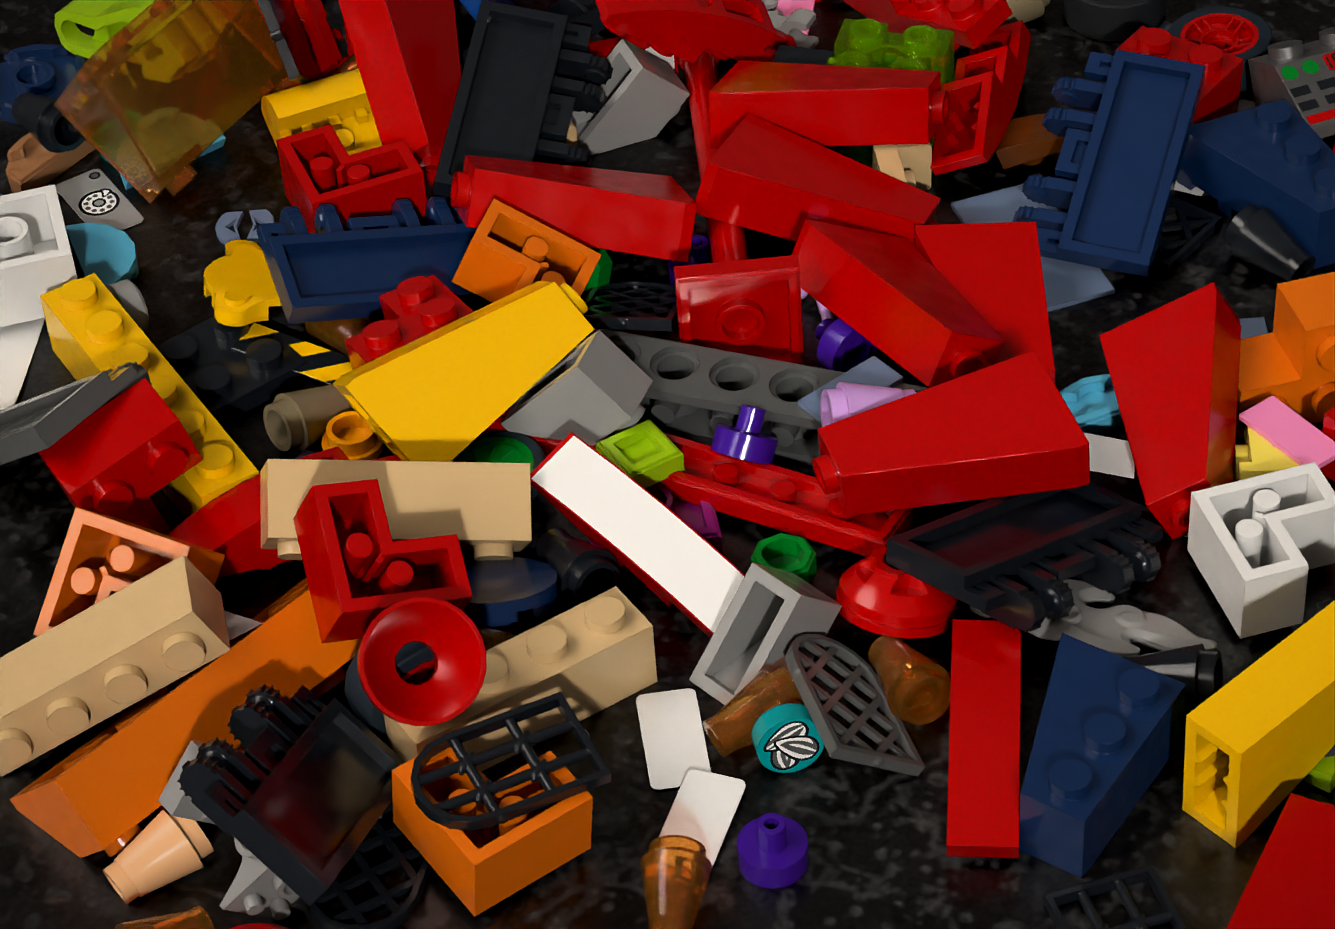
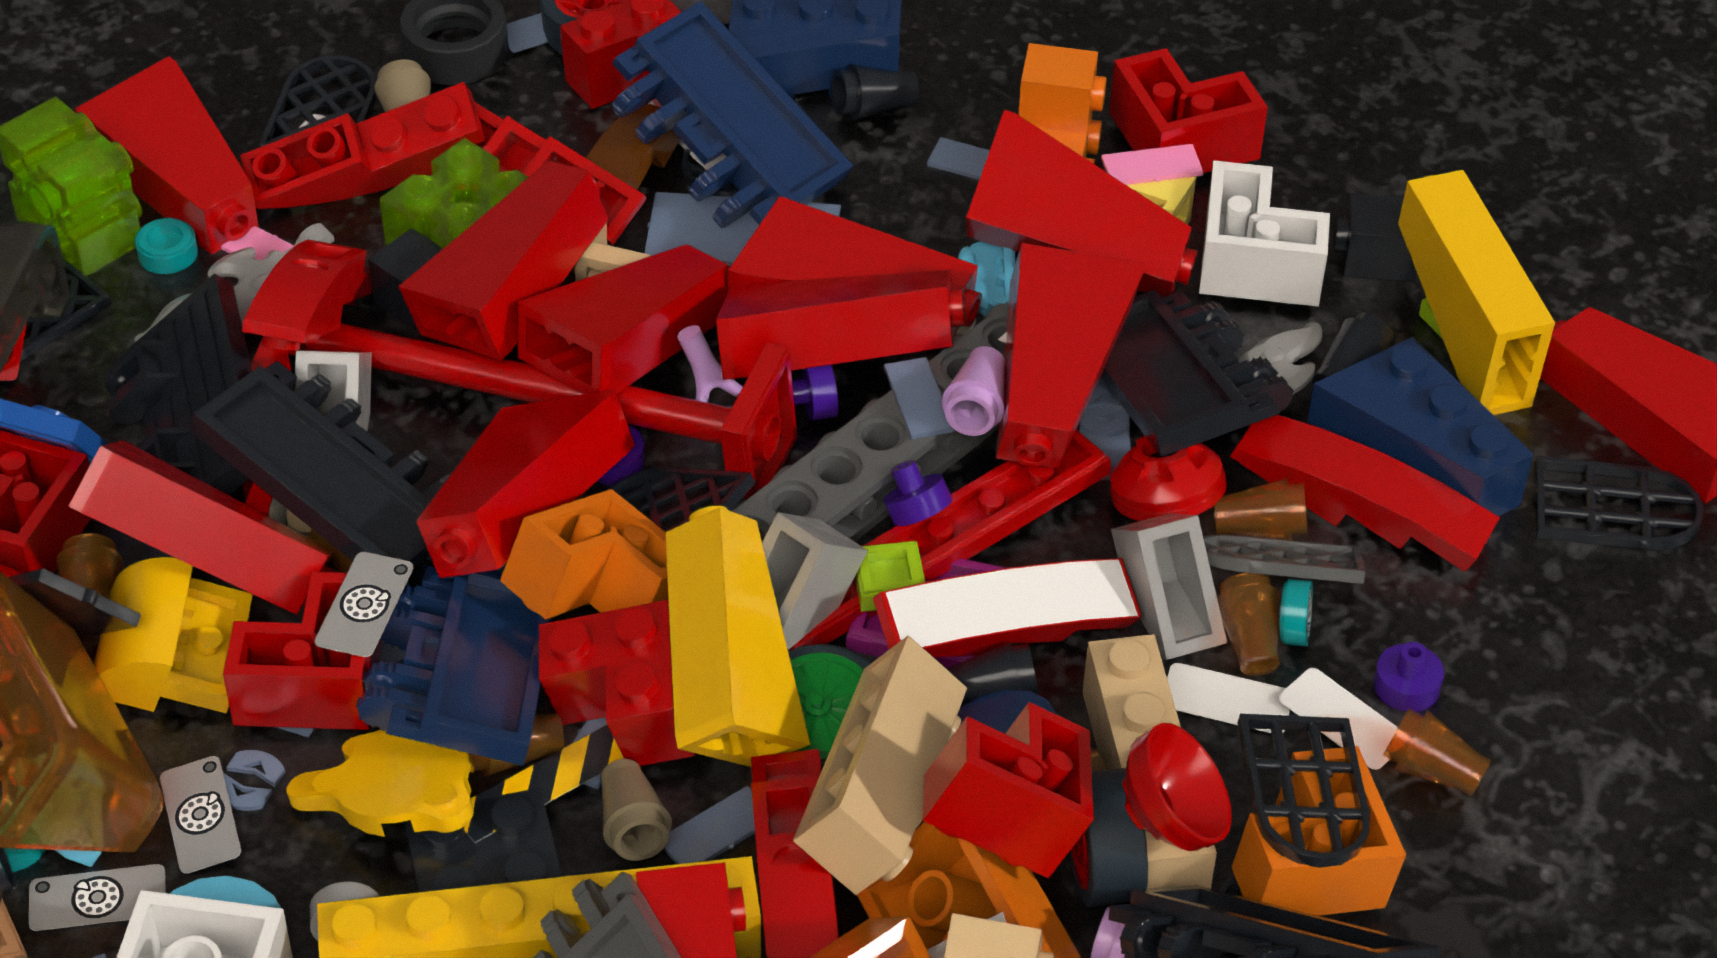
camera: 70 degrees left, 5 degrees up
light orange plate [321,411,385,460] -> none
green tile [750,533,817,584] -> none
none -> light grey sticker [160,756,241,873]
none -> light grey sticker [315,552,413,657]

